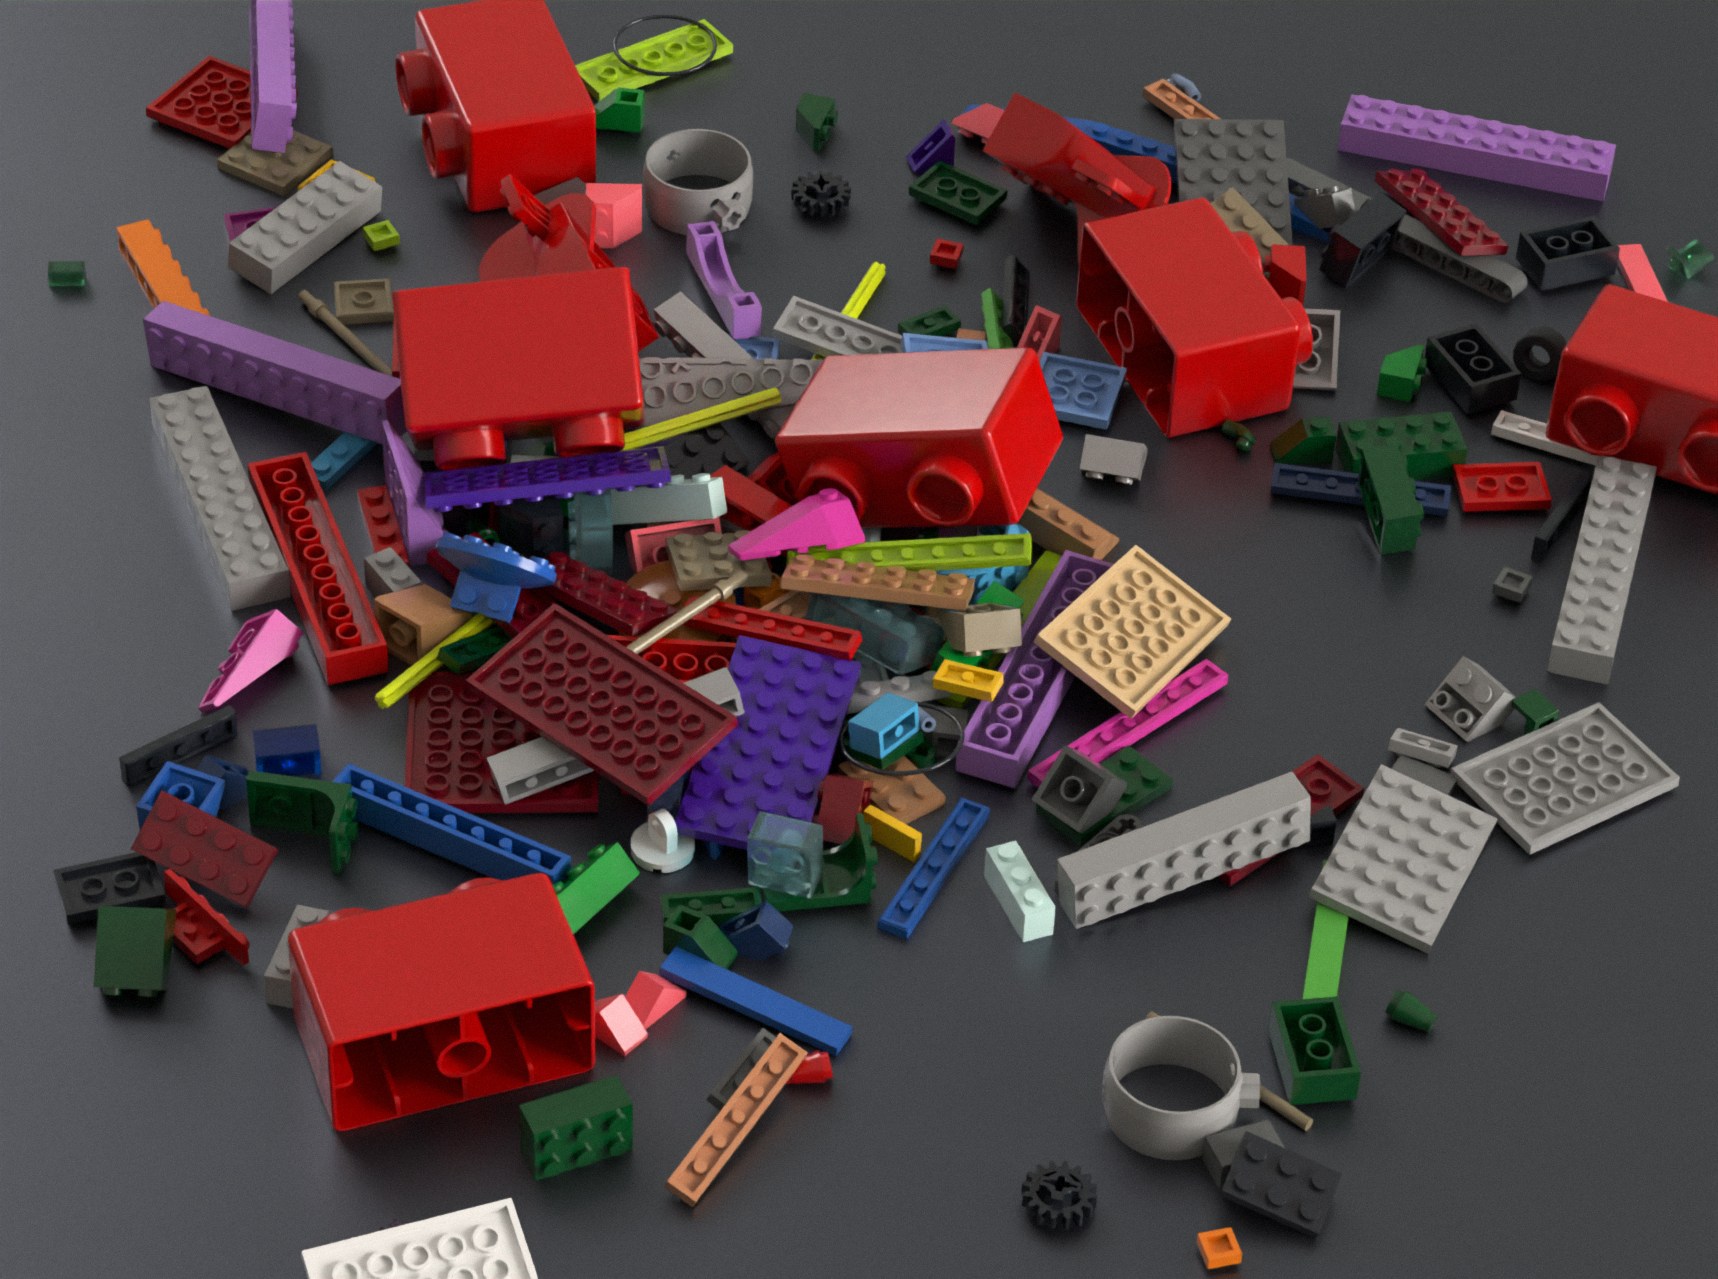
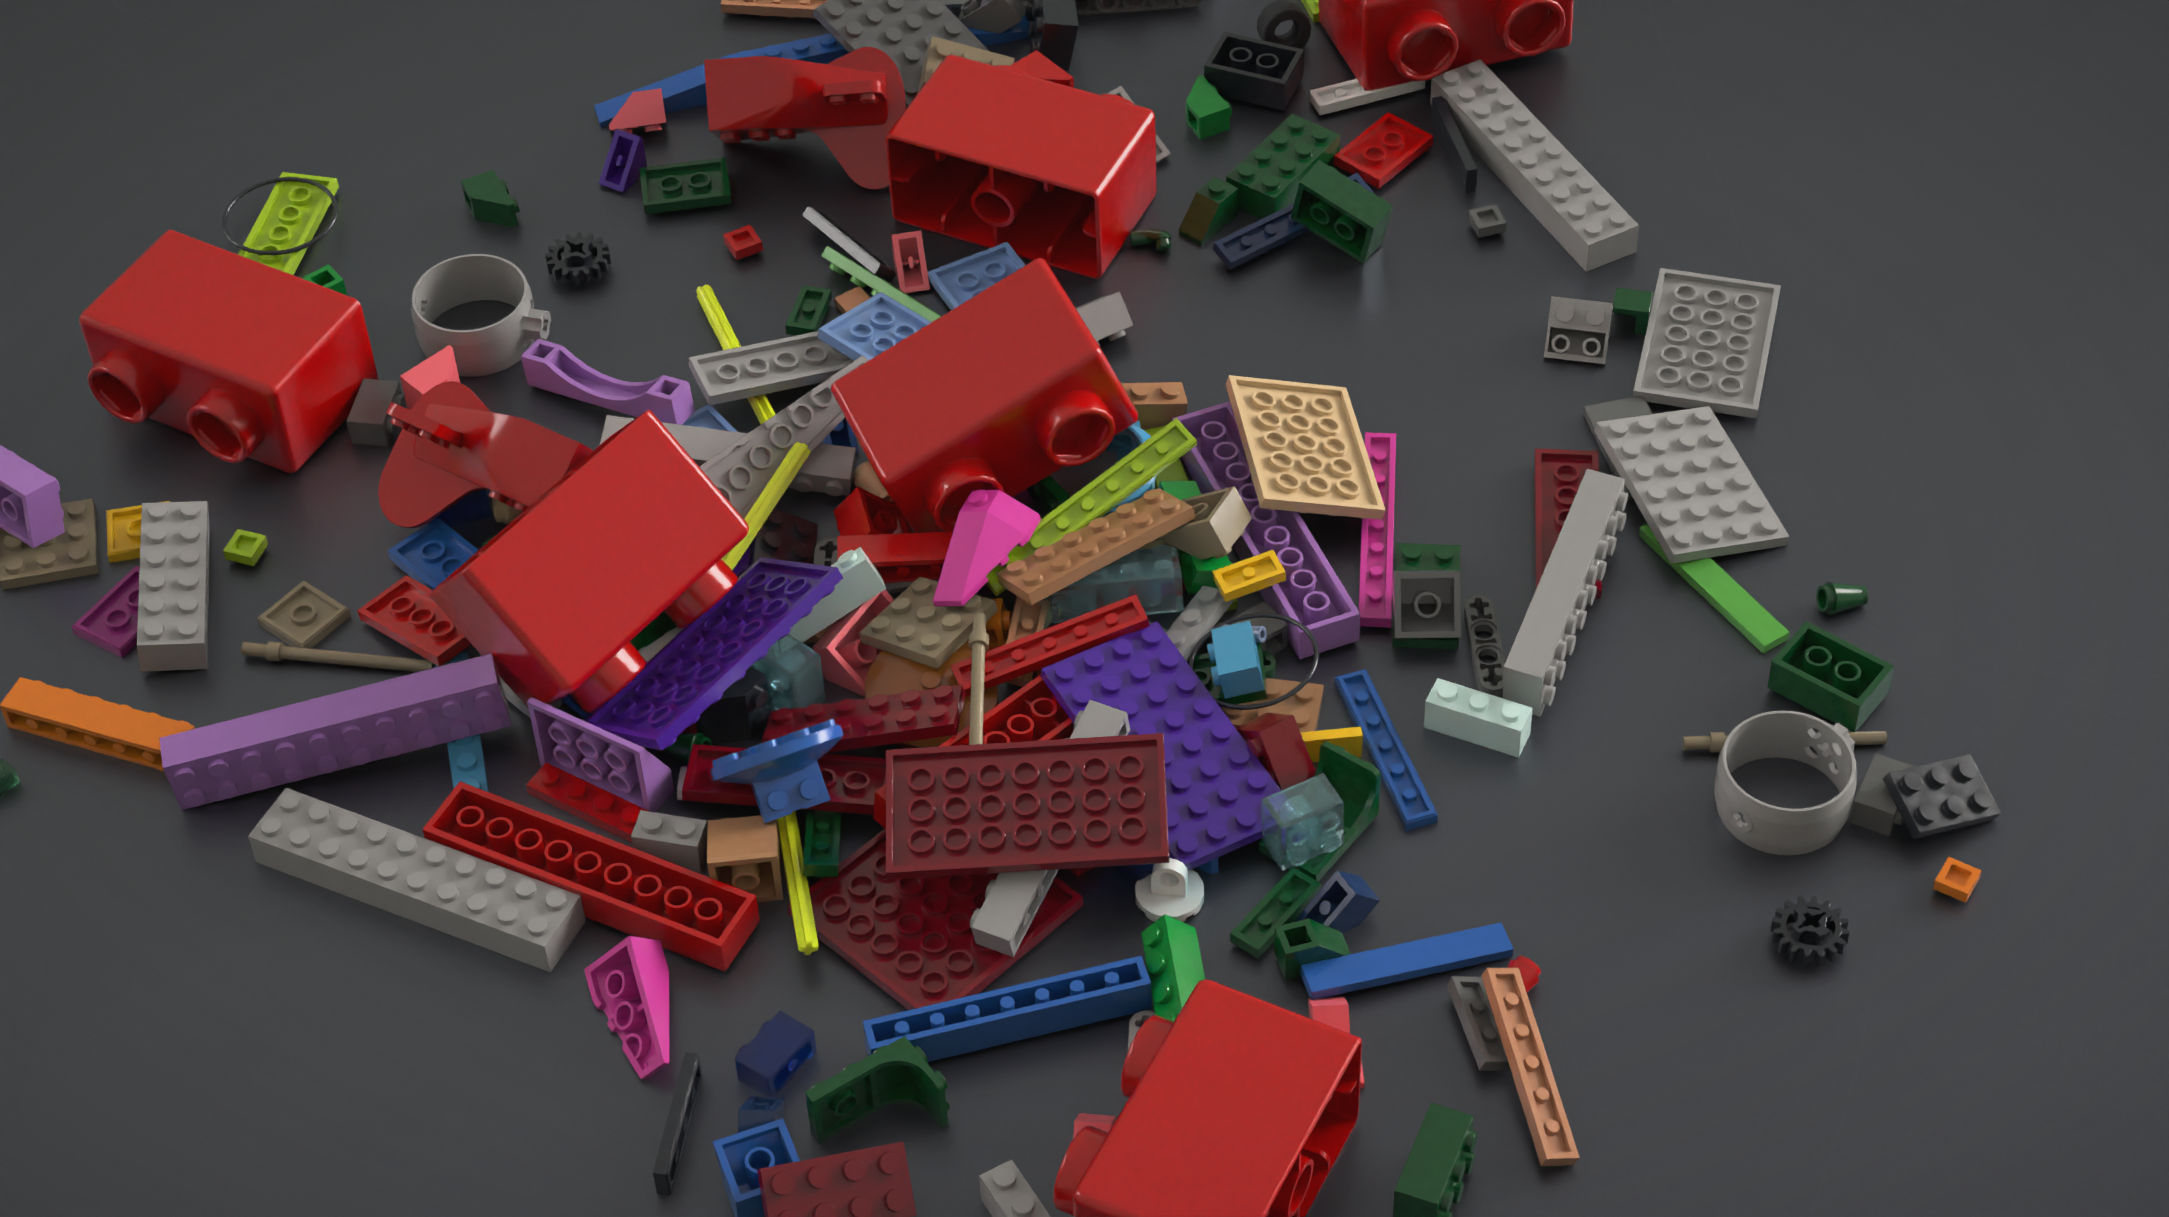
camera: 40 degrees left, 5 degrees up
light grey plate [1388,728,1458,768] -> none

